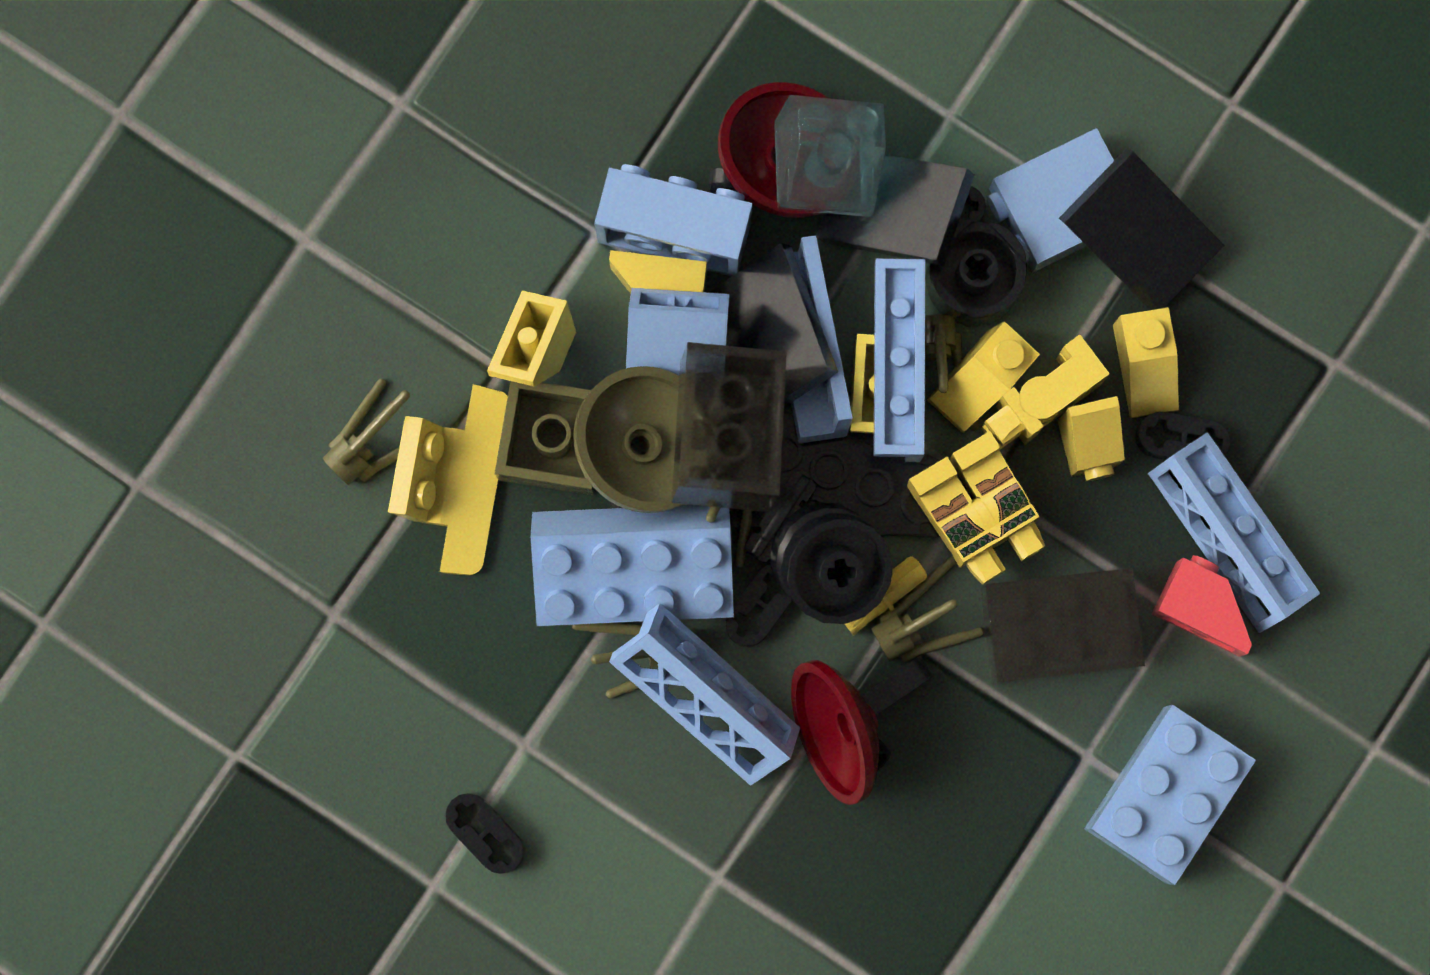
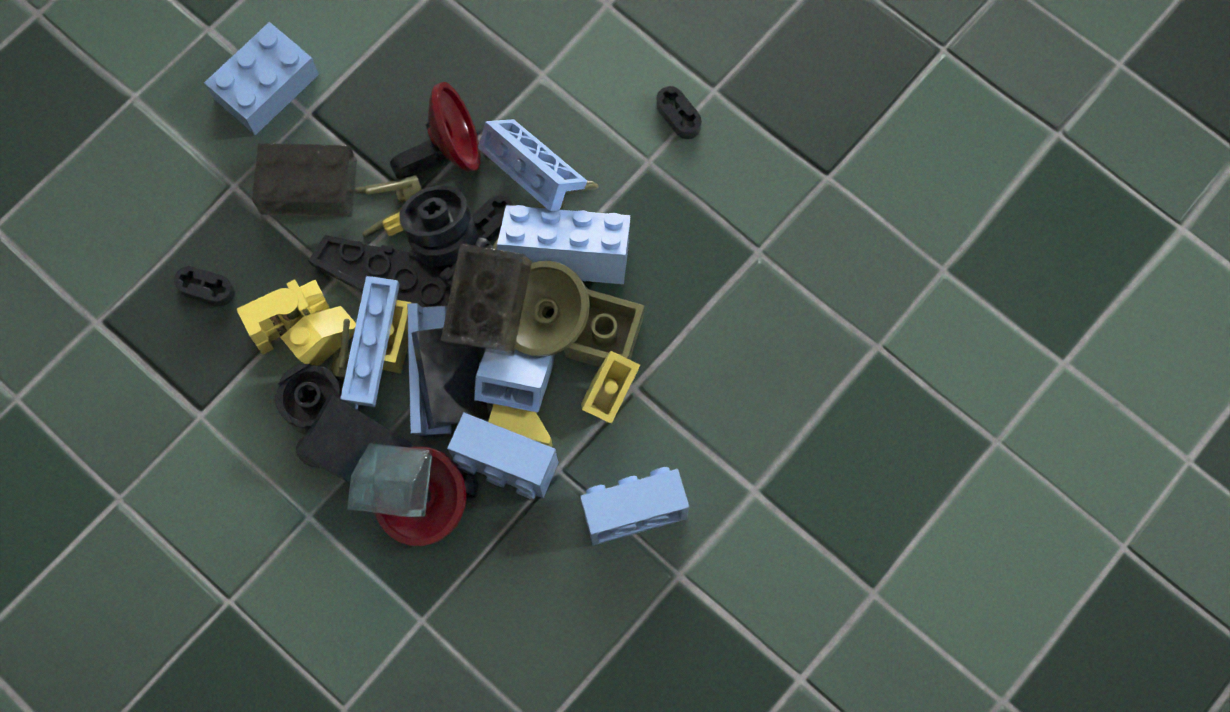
camera: 170 degrees left, 10 degrees down
olive plant [322,379,410,485] -> none
light yellow plate [388,384,508,576] -> none
light yellow hips [907,431,1045,585] -> none
light blue brick [987,128,1114,273] -> none
light yellow slope [1057,396,1125,481] -> none
black tile [1059,147,1225,310] -> none
light yellow slope [1113,307,1179,419] -> none
light blue fence [1148,432,1320,633] -> none
coral slope [1152,555,1252,657] -> none
none -> light blue brick [581,467,689,545]

